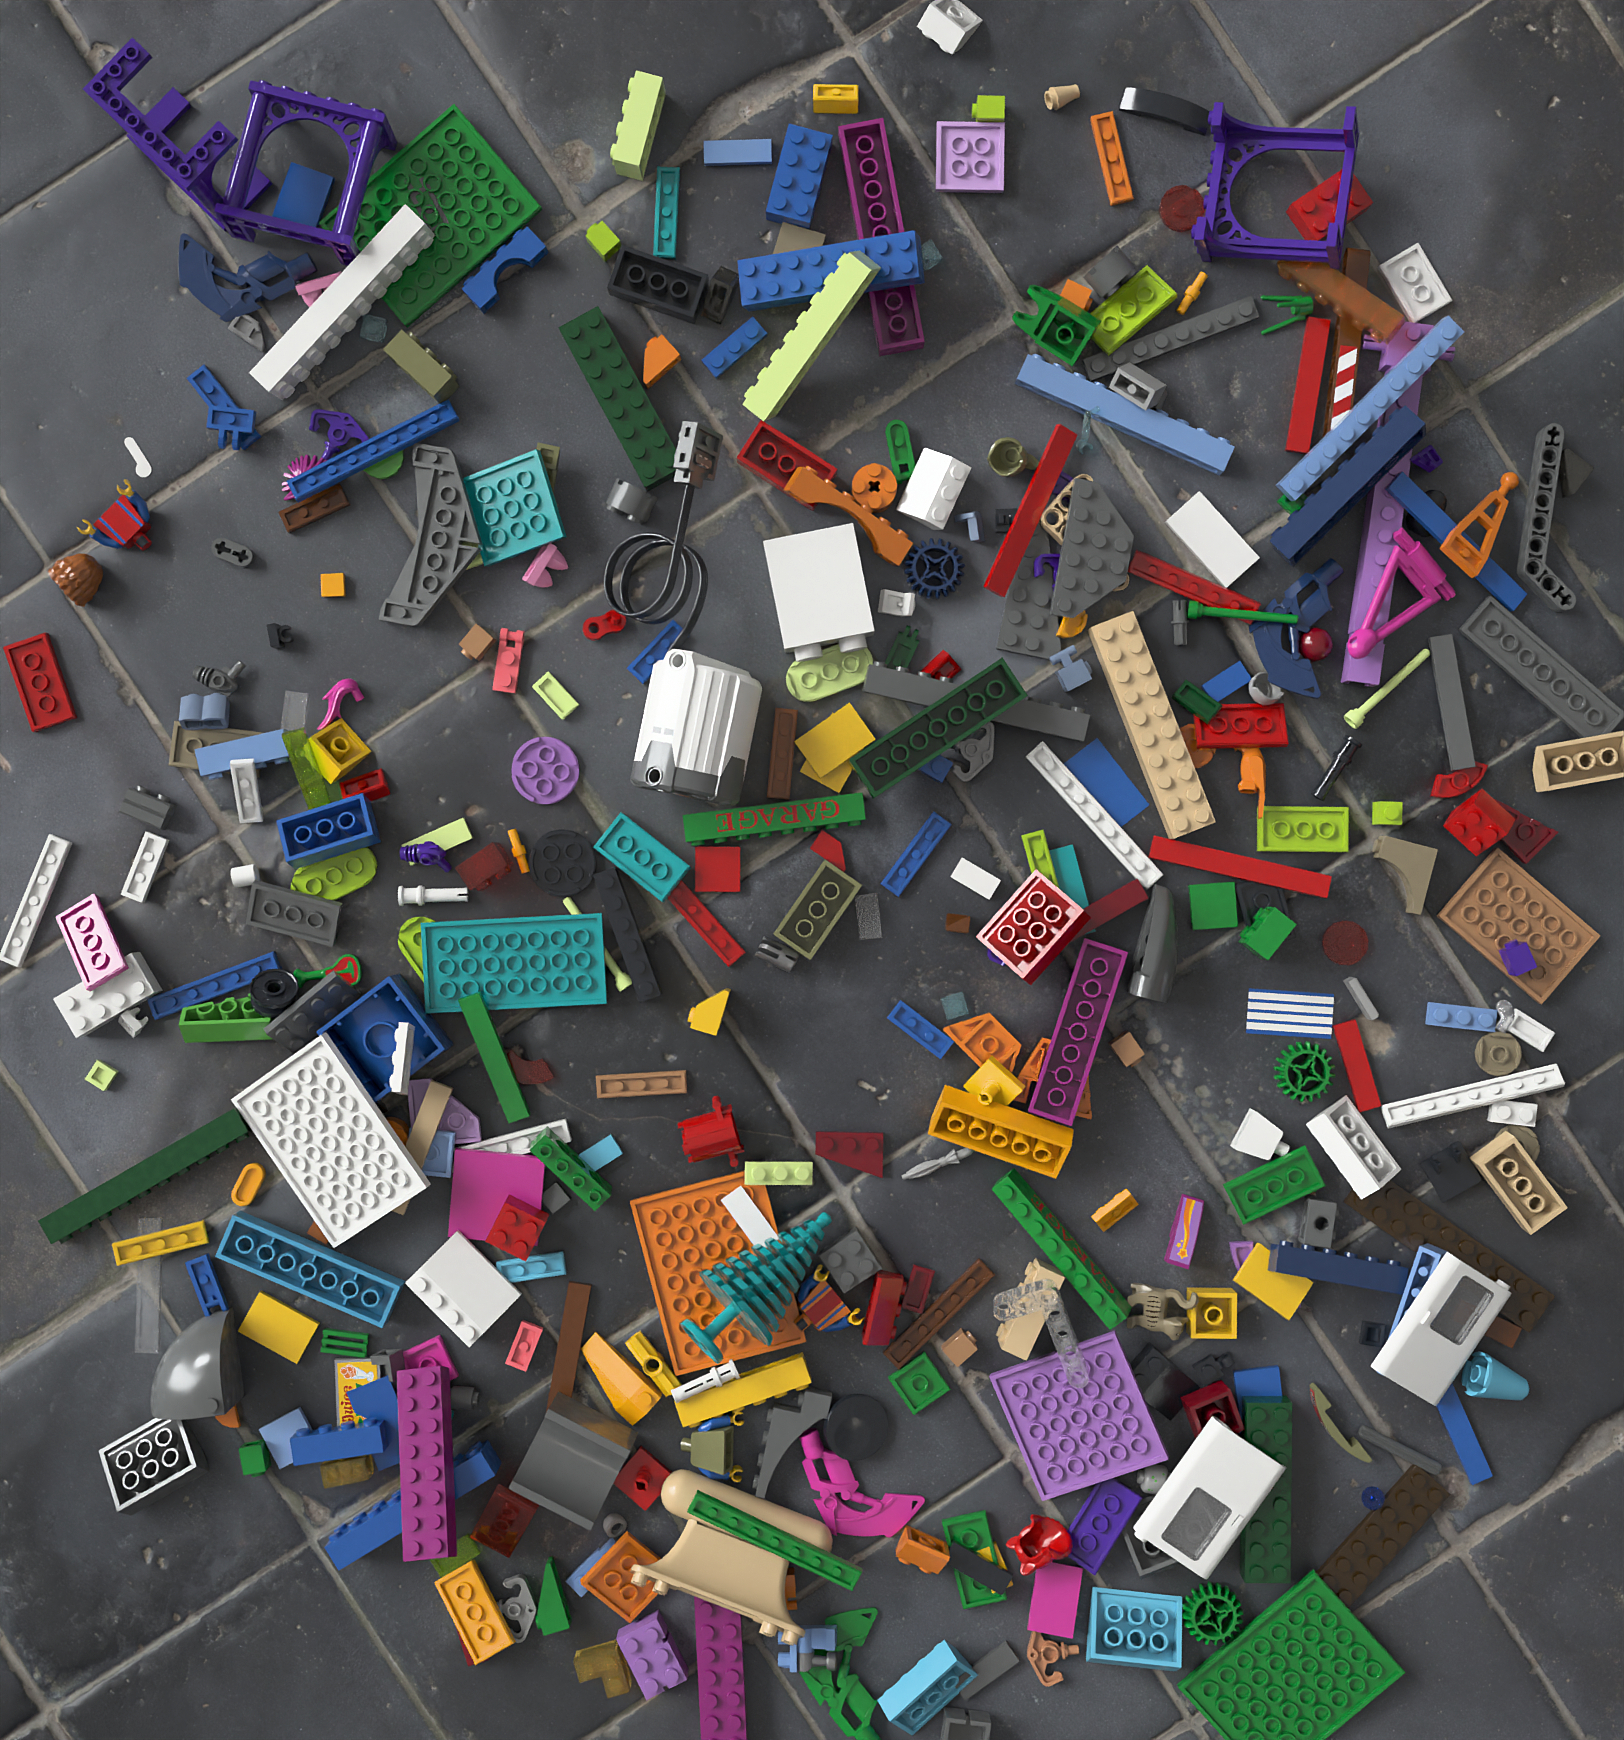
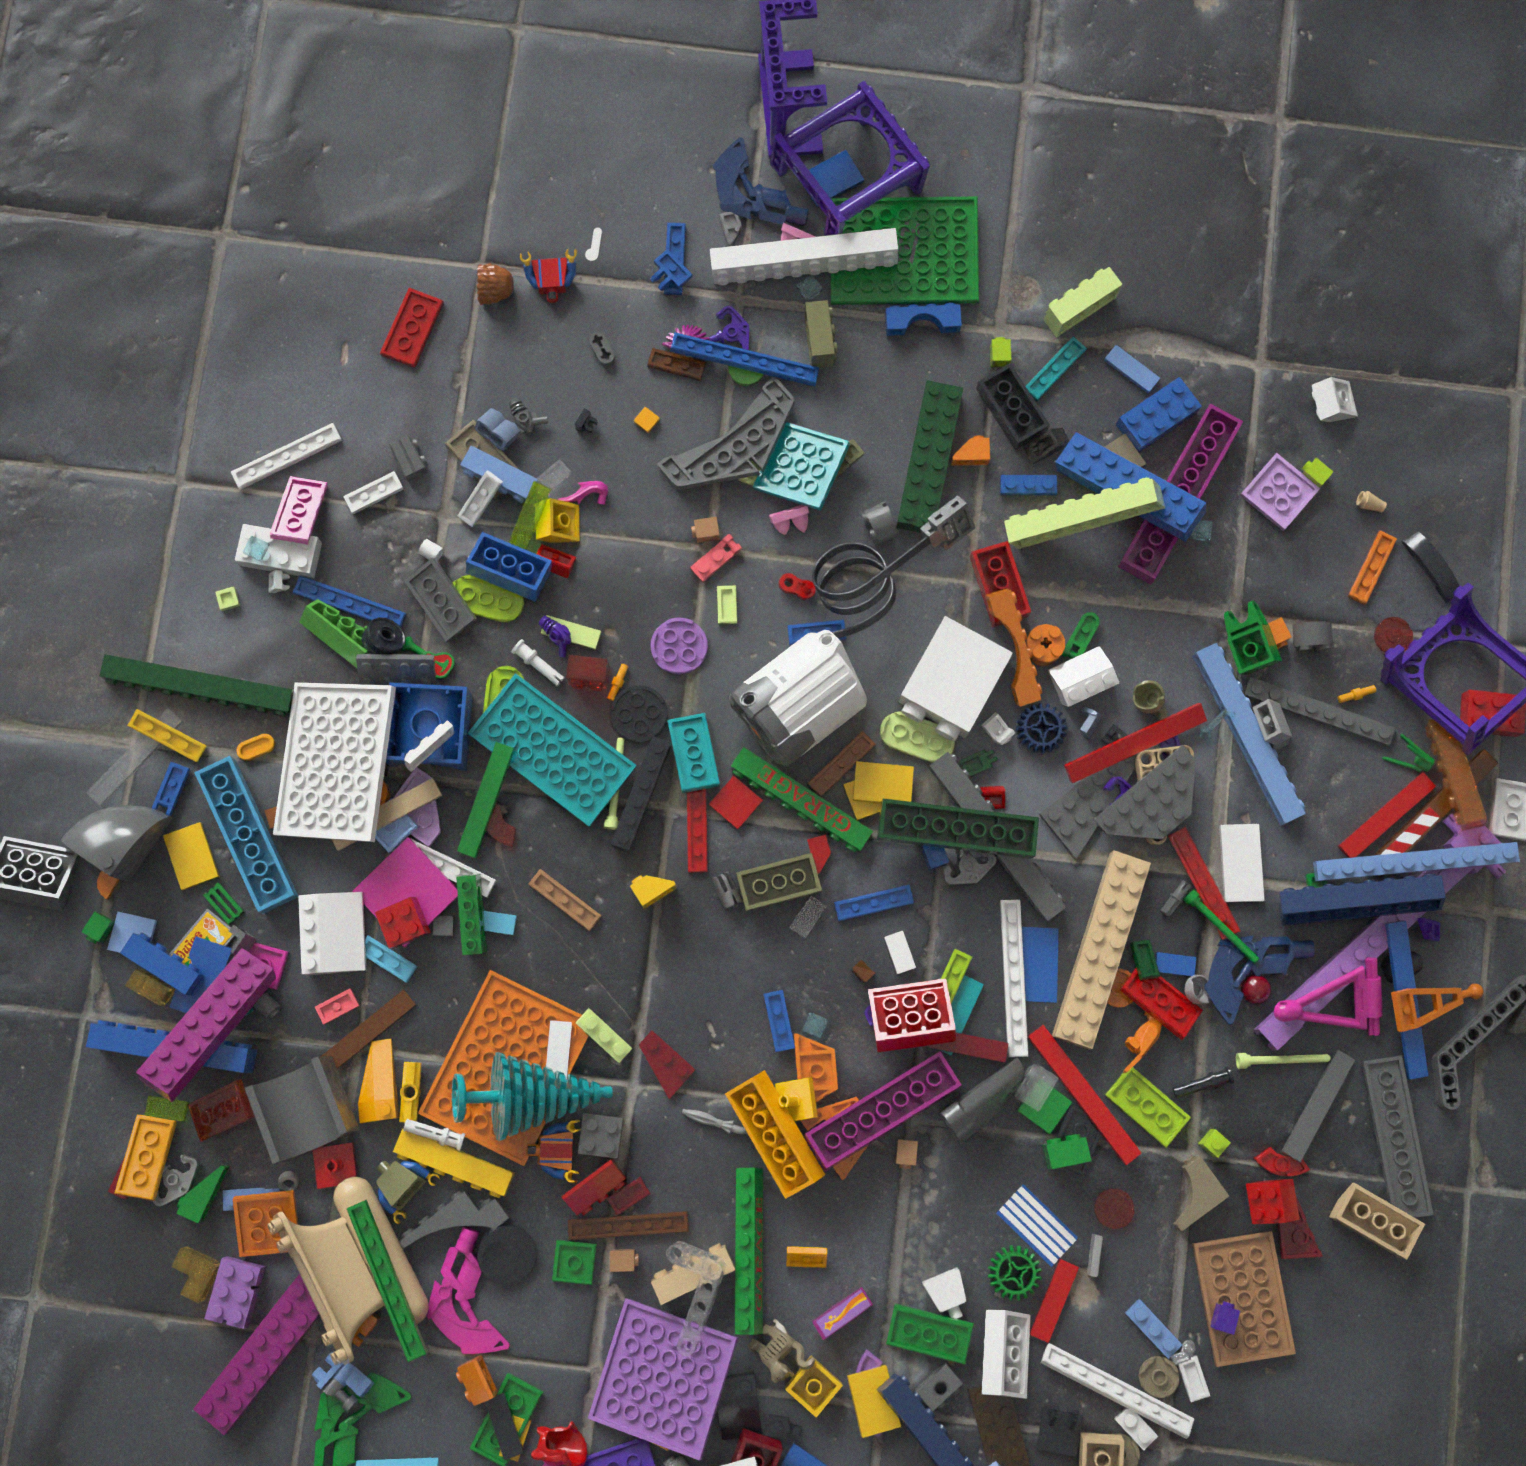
camera: 40 degrees right, 10 degrees down
red container [678,1096,744,1167] -> none
yellow slope [813,84,858,114] -> none
sand blue brick [1049,645,1092,692] -> none
light orange tile [1056,610,1088,638] -> none
lime tile [1090,265,1177,356] -> none
none -> clear light blue plate [243,535,270,562]
none -> clear bracket [1014,1064,1059,1112]

